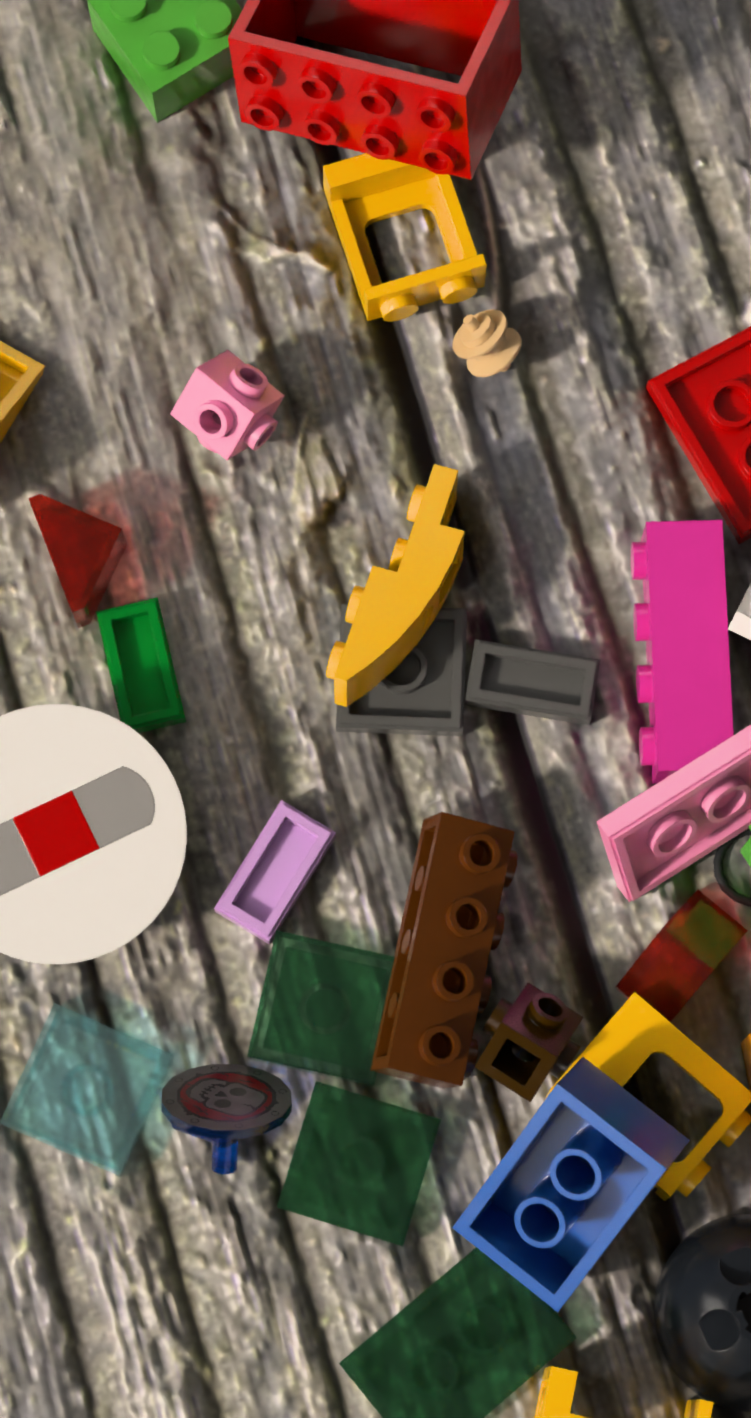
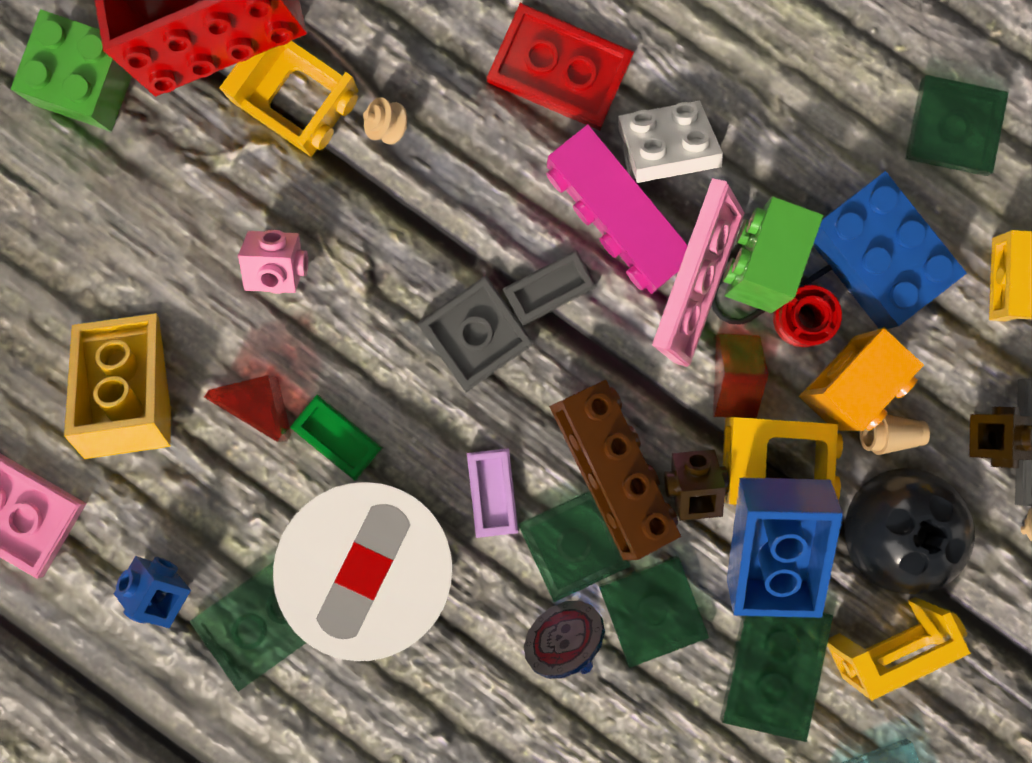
camera: 35 degrees left, 10 degrees up
clear light blue tile [0,1003,174,1177] -> none
yellow slope [326,464,465,707] -> none

